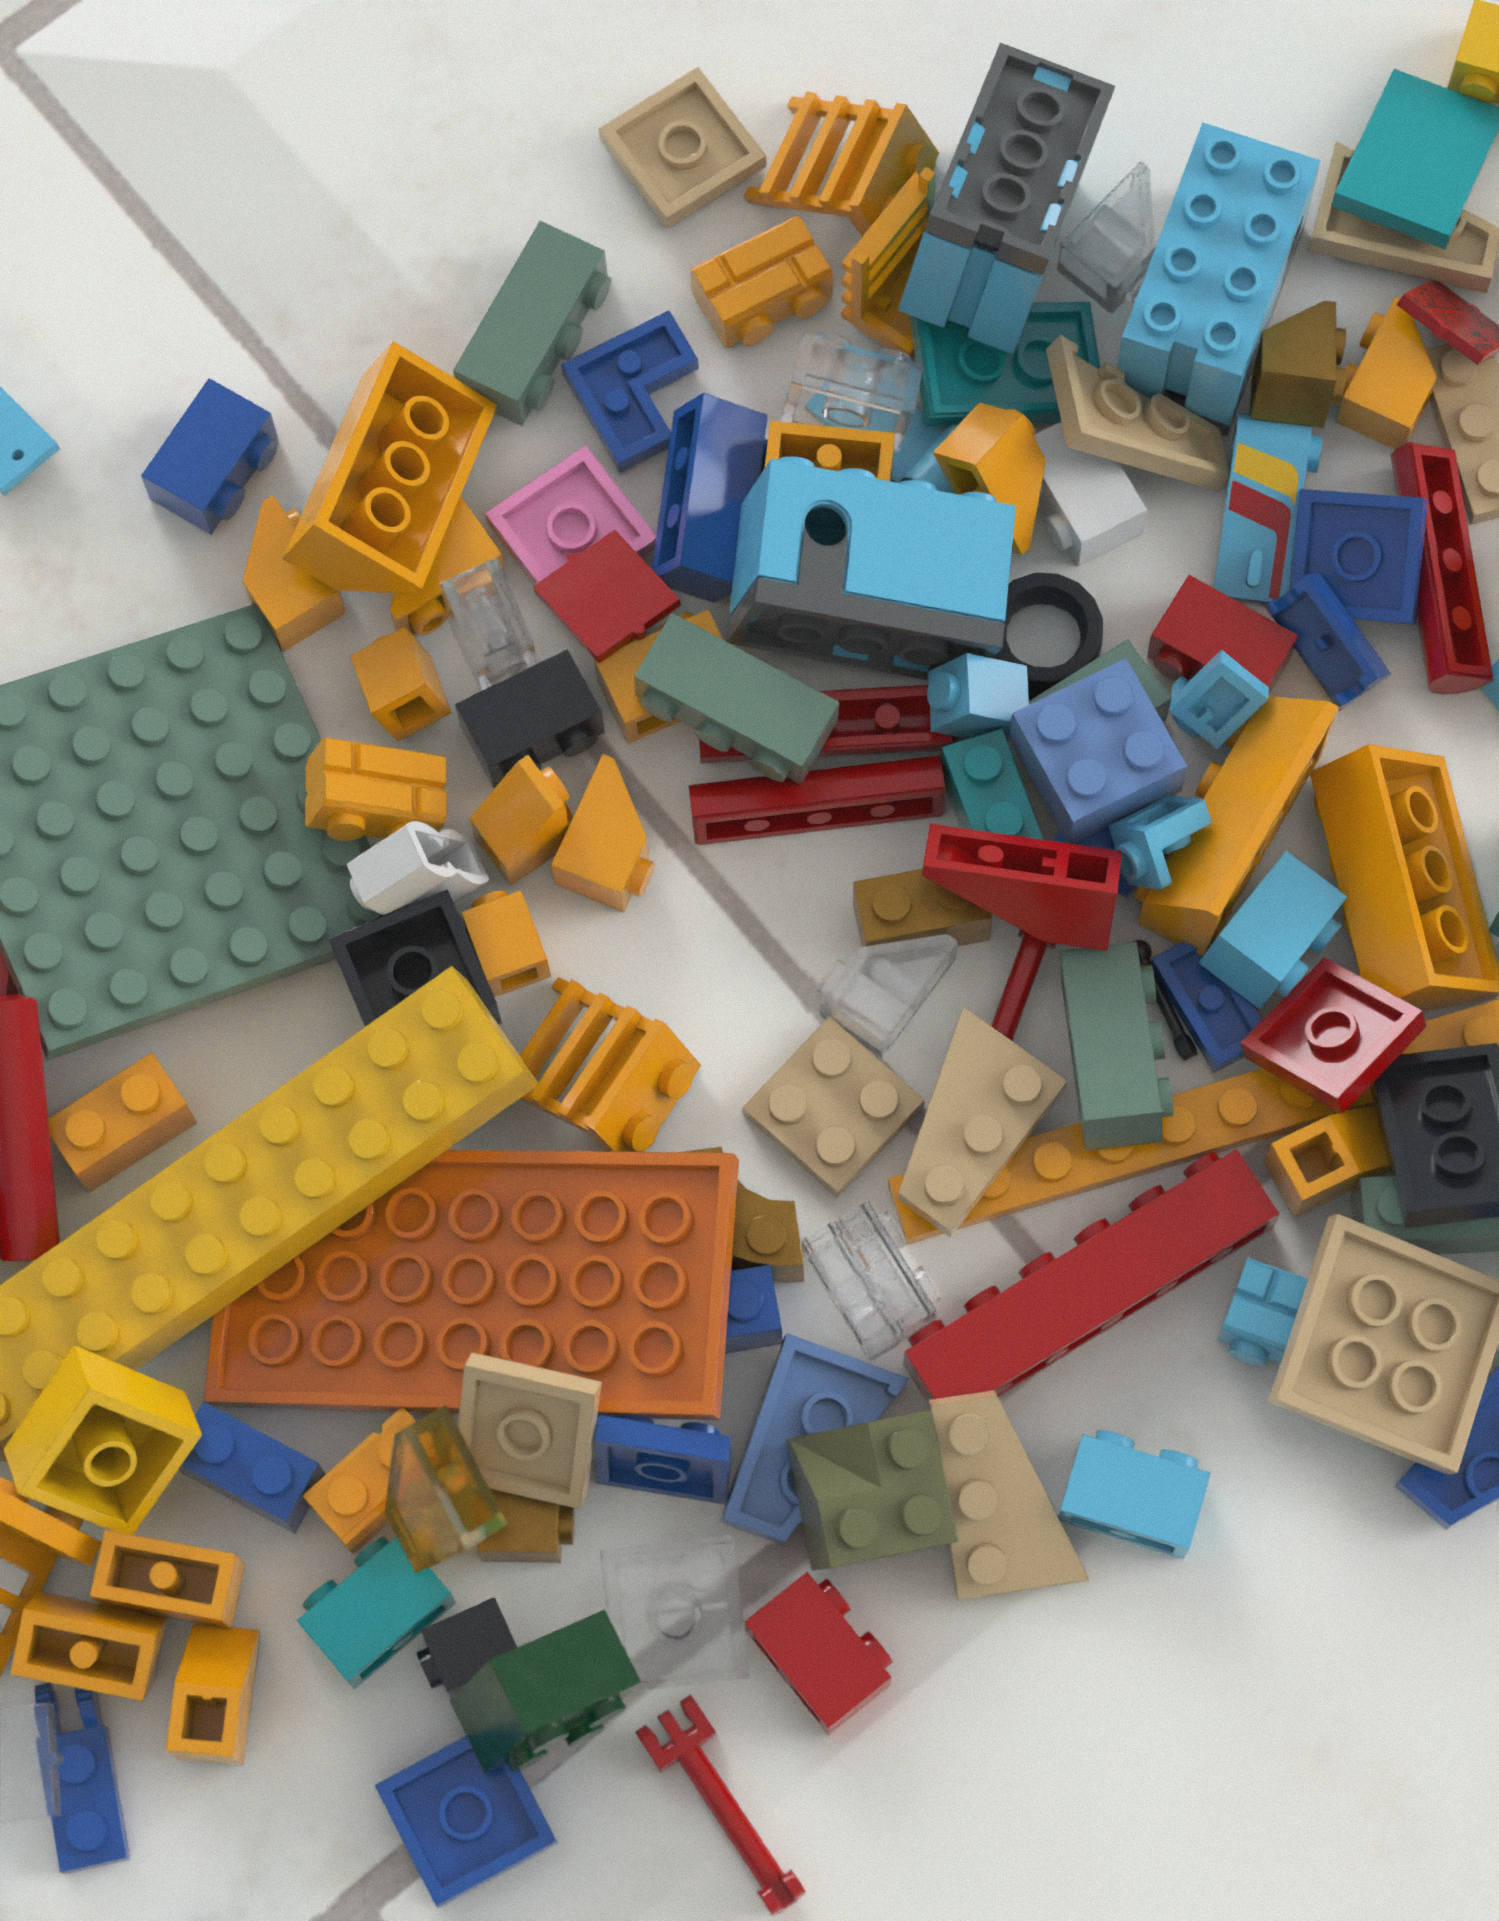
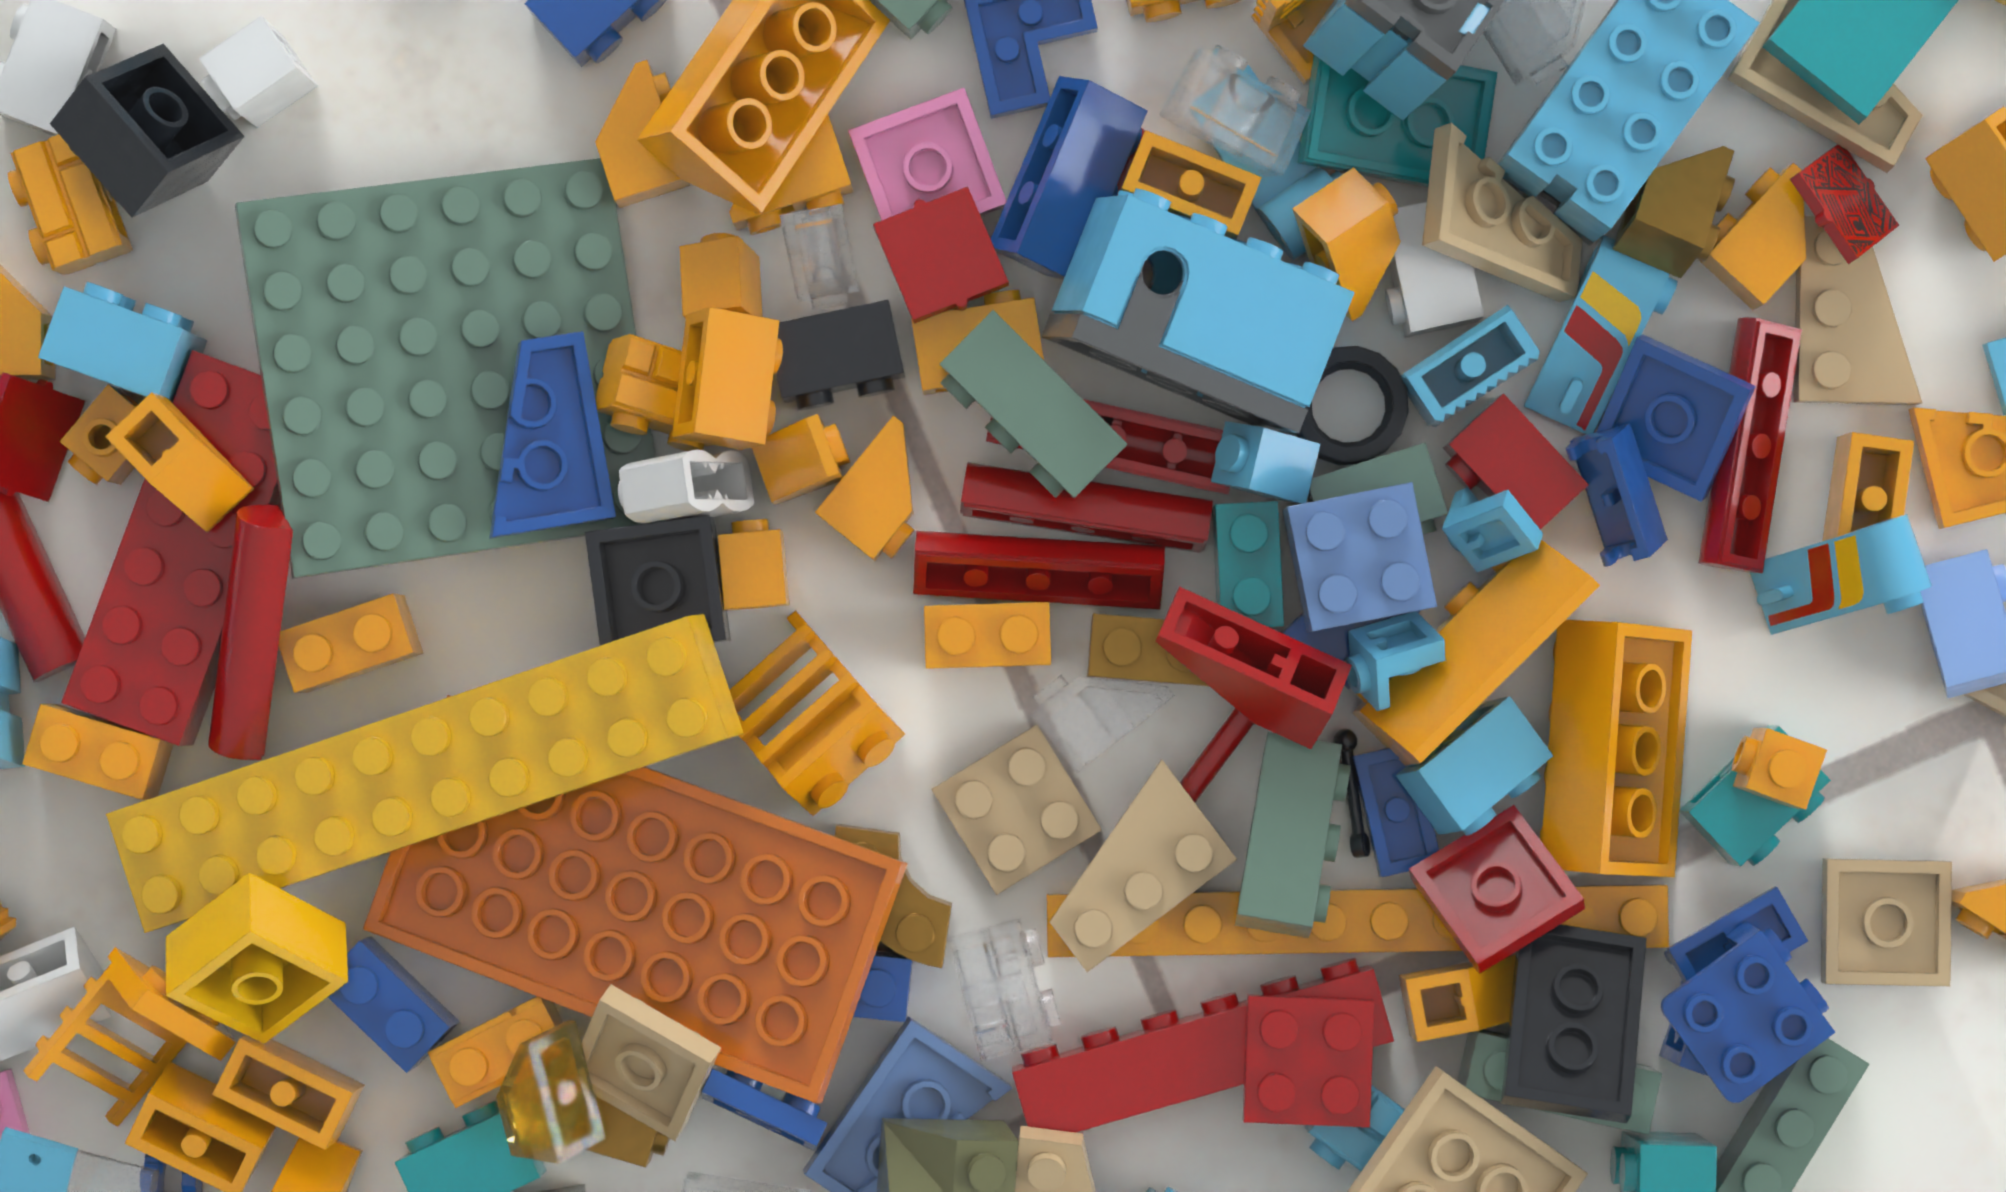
camera: 15 degrees right, 15 degrees up
none -> blue wing [489,331,616,539]
none -> light orange brick [672,307,783,450]
none -> red brick [913,530,1165,610]
none -> light orange brick [924,602,1051,669]
none -> red plate [1242,994,1375,1128]
none -> medium azure brick [1401,305,1540,427]

